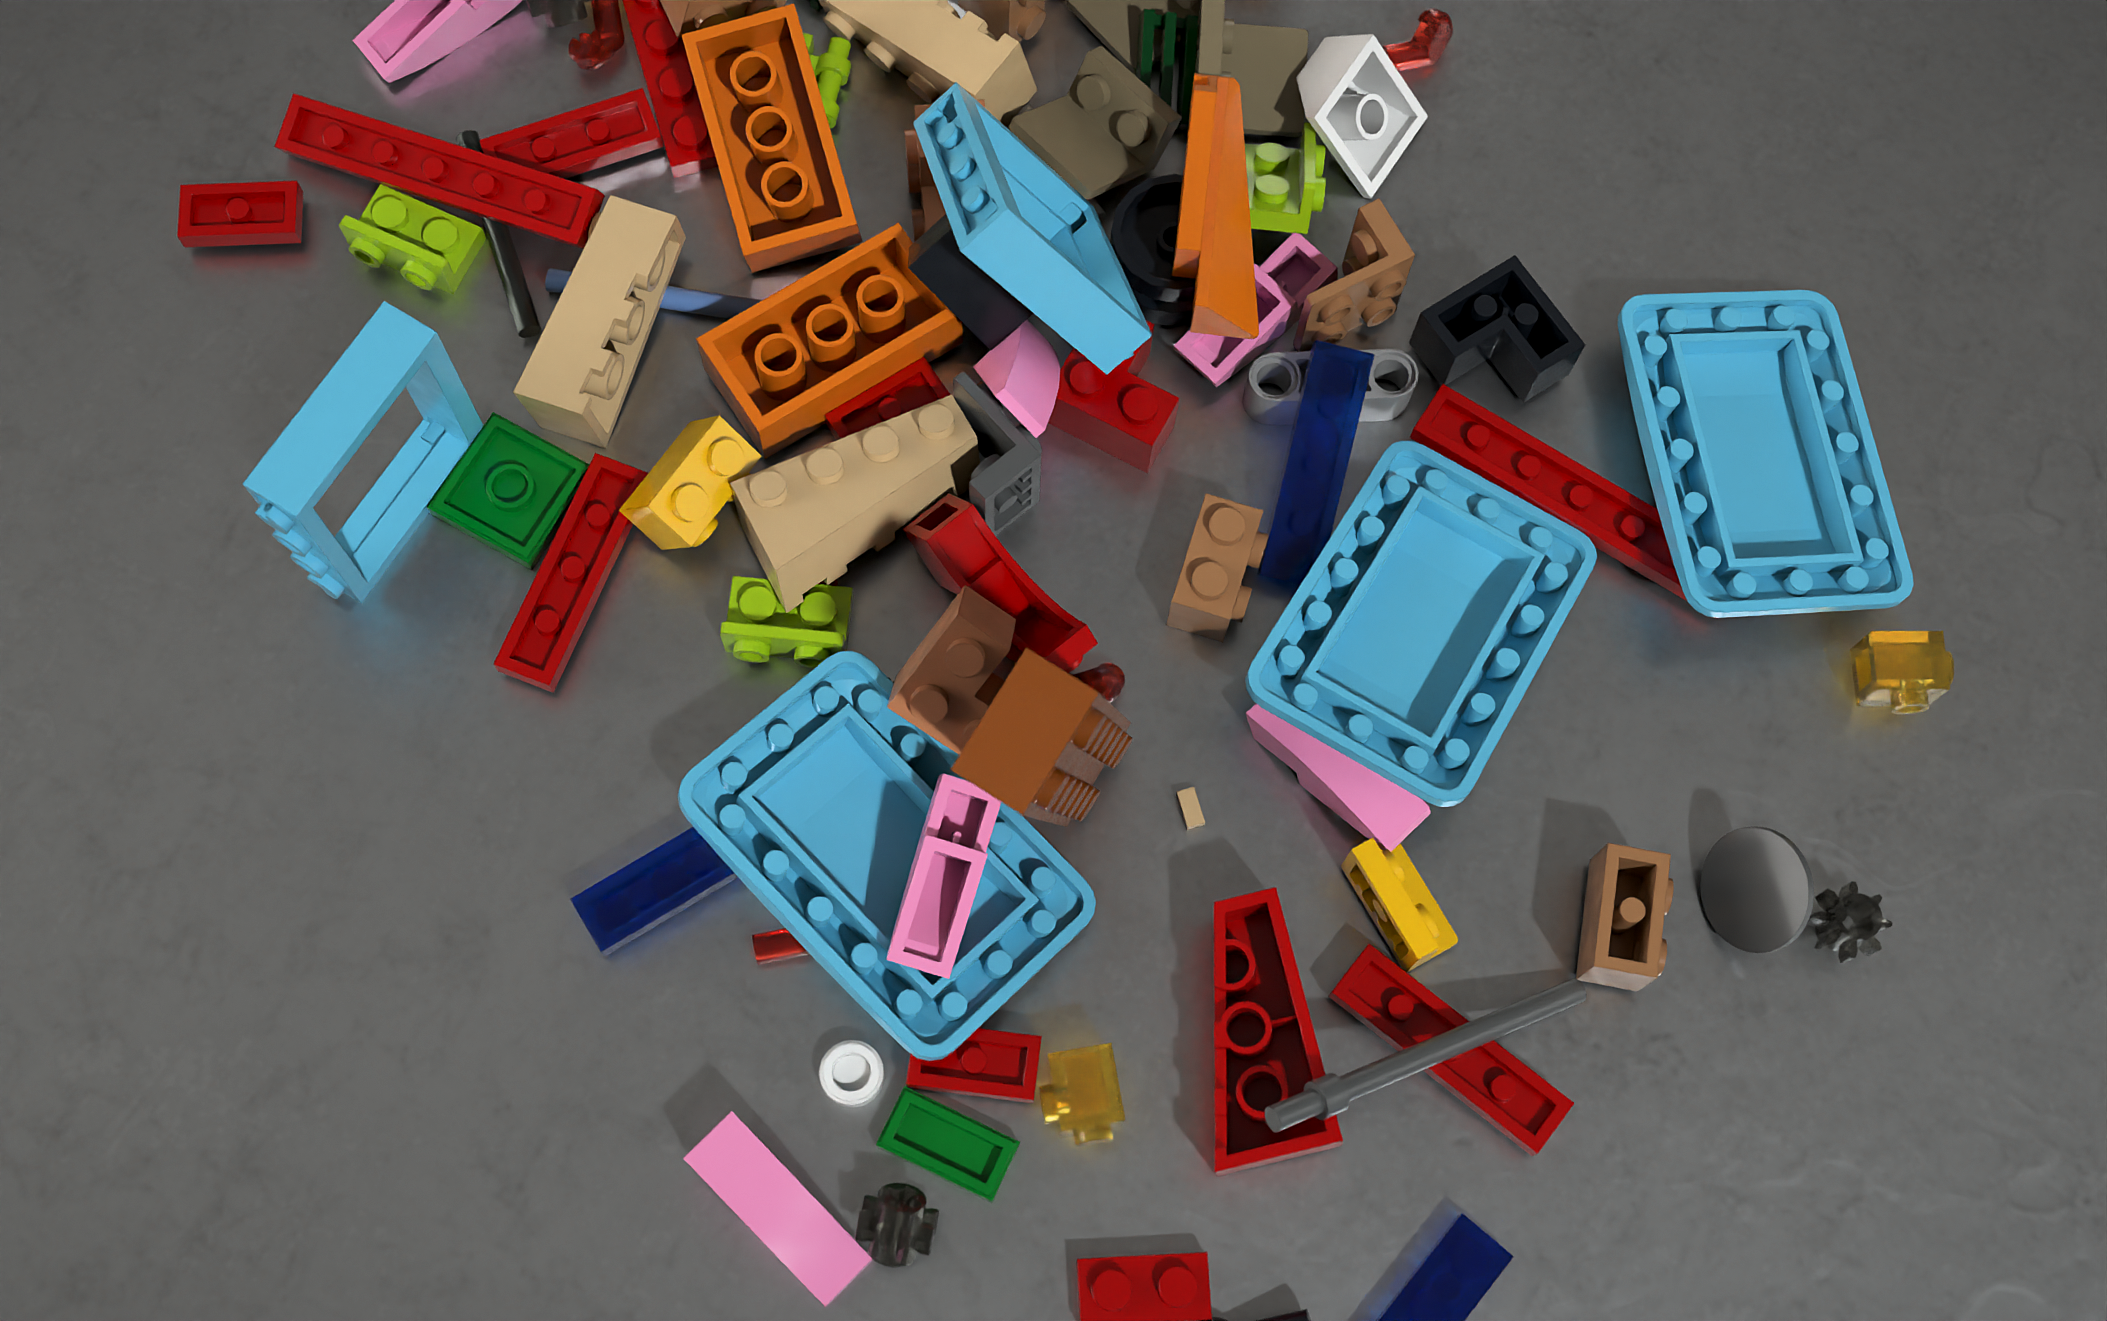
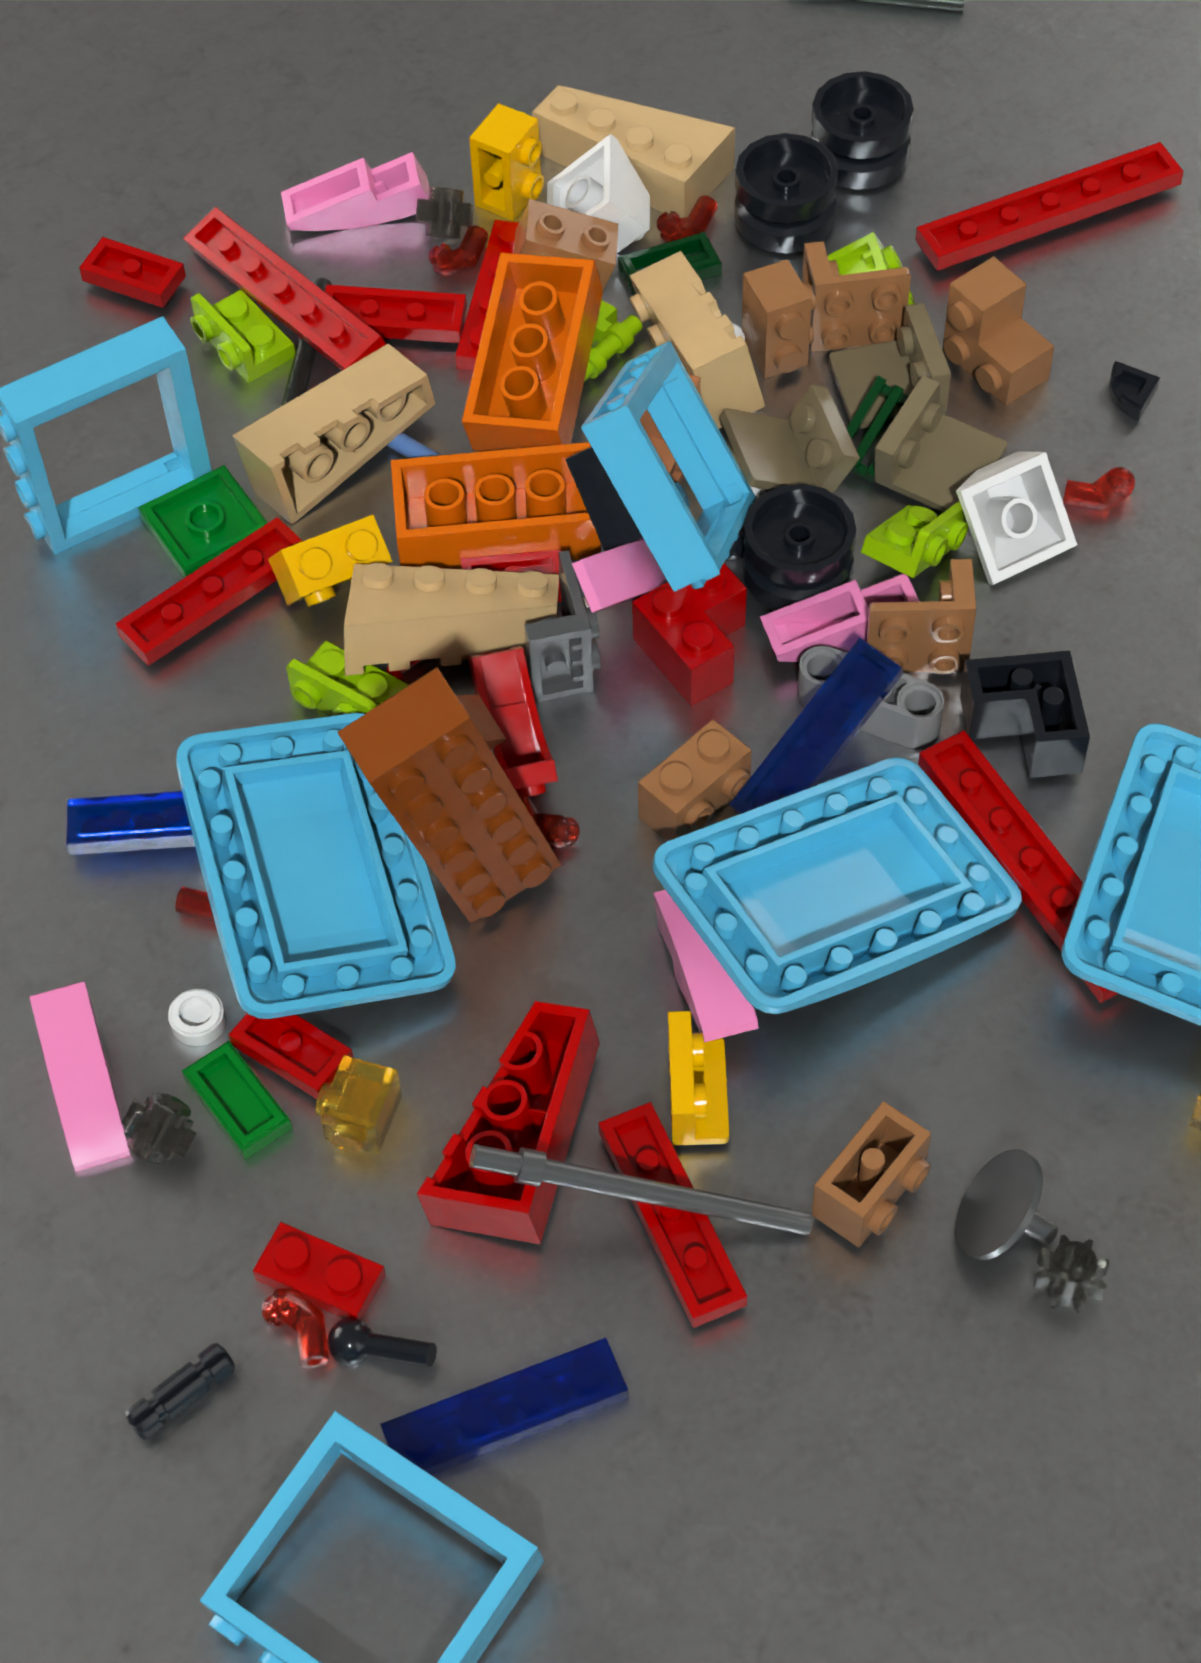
camera: 35 degrees right, 15 degrees down
bright pink slope [886,773,1001,979] -> none
orange wedge [1172,73,1259,339] -> none
tan piece [1176,787,1205,830] -> none

